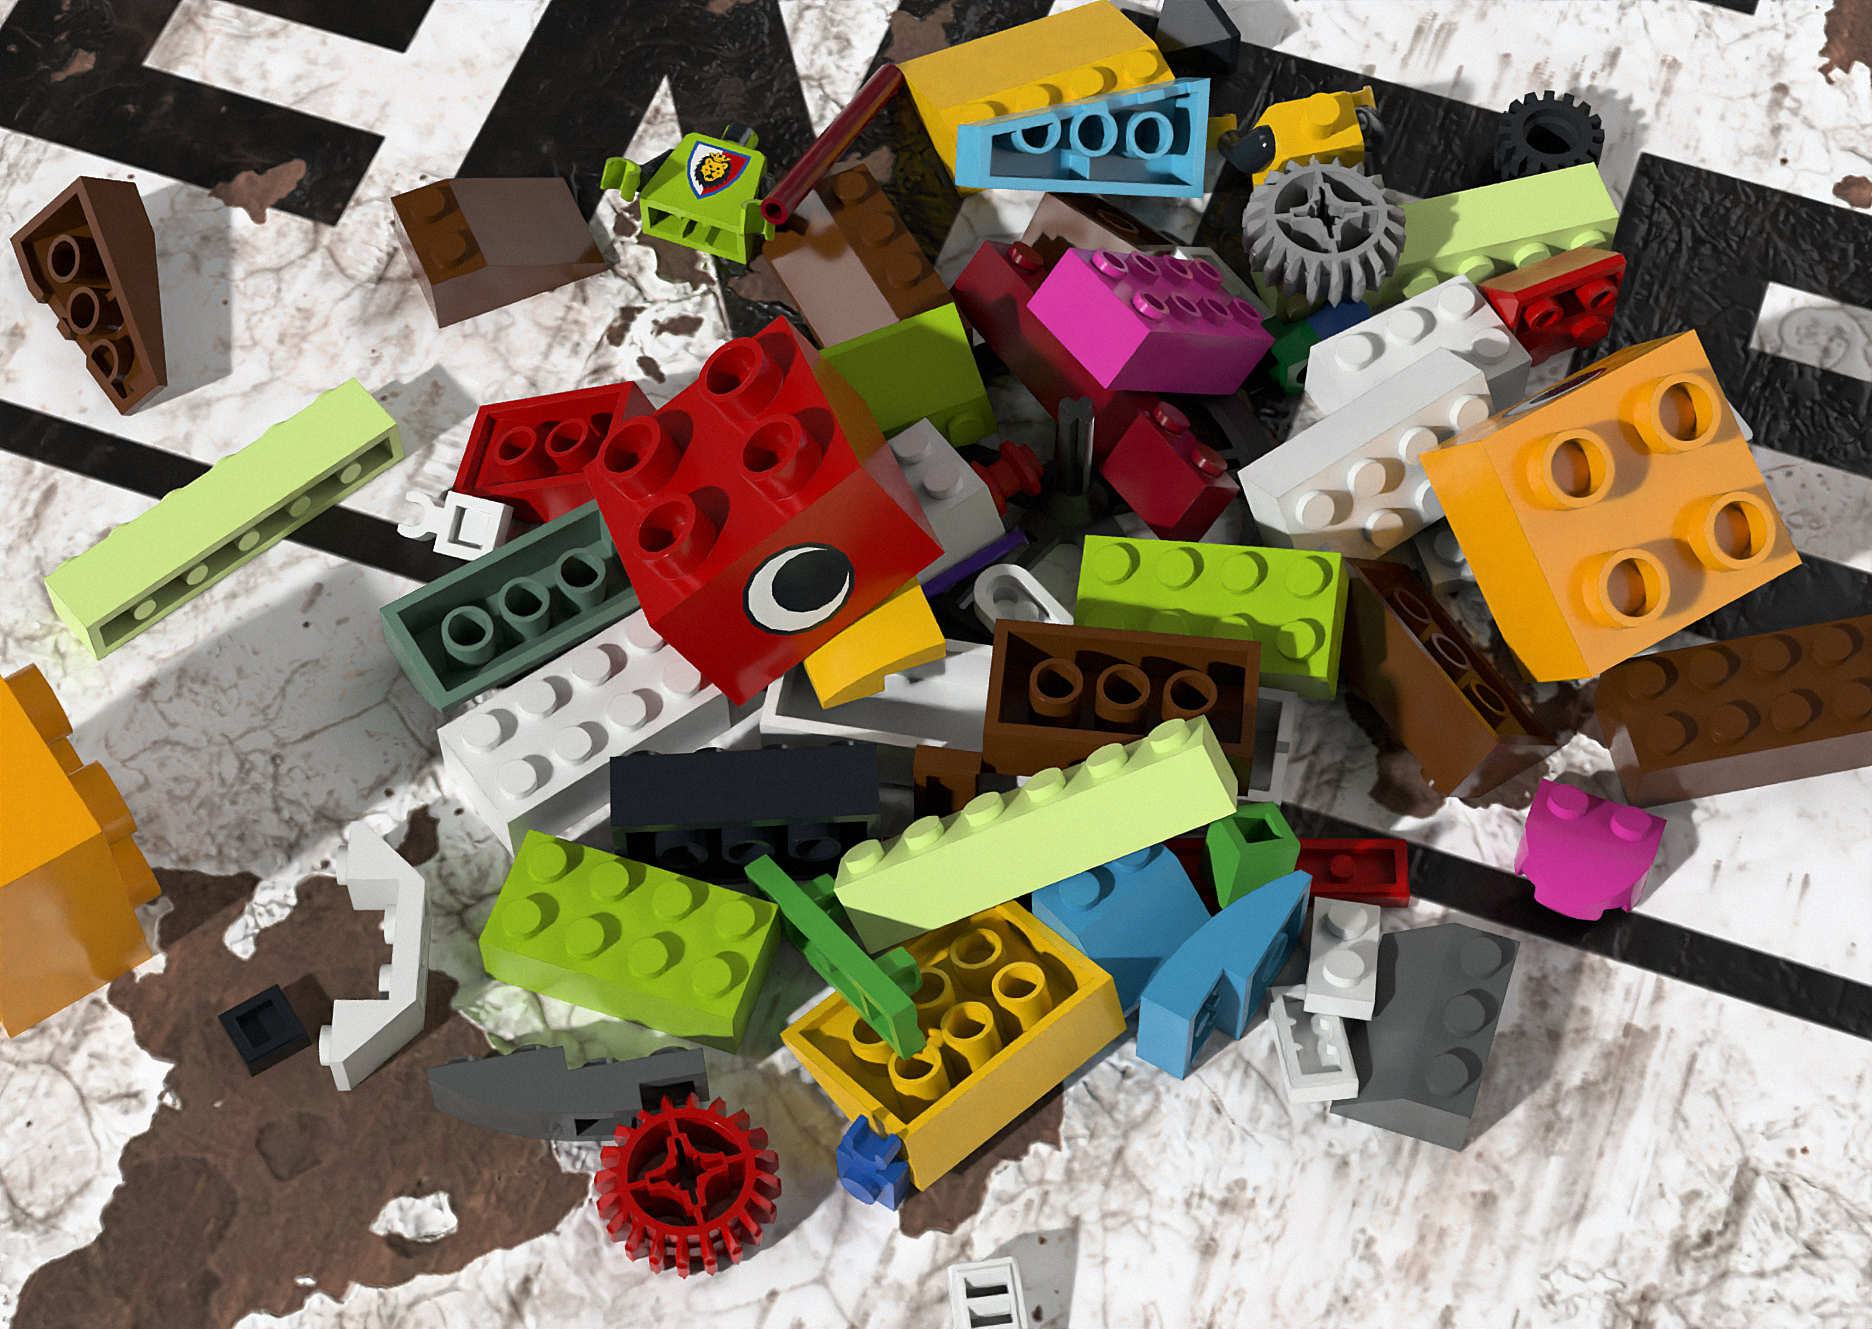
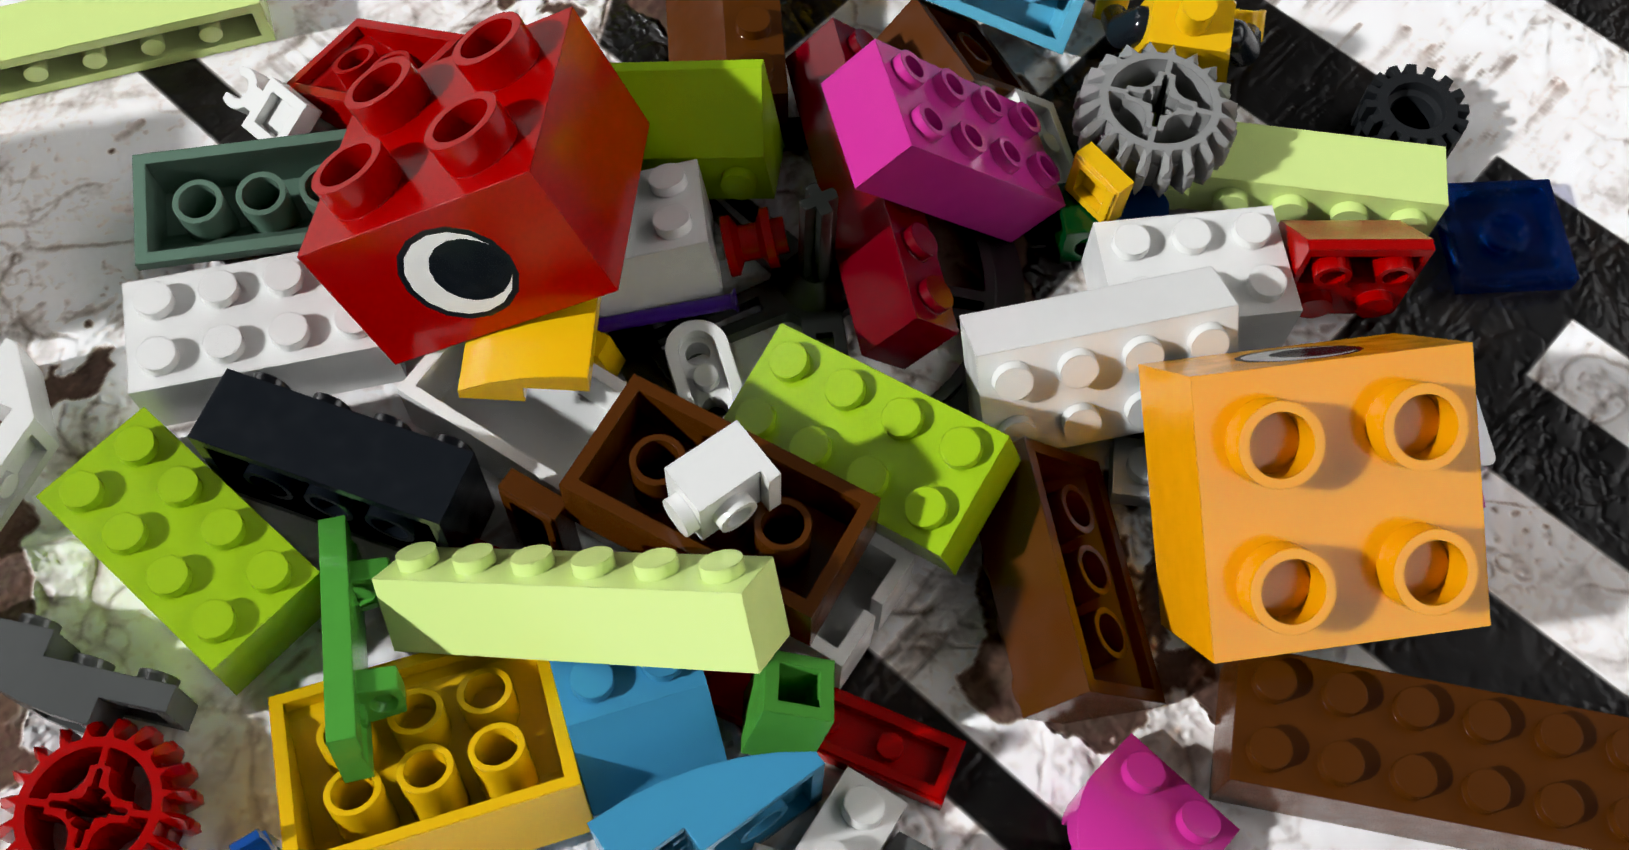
camera: 20 degrees right, 5 degrees up
none -> white brick [662,420,781,541]
none -> yellow tile [1064,141,1134,222]
none -> clear blue tile [1436,179,1580,294]

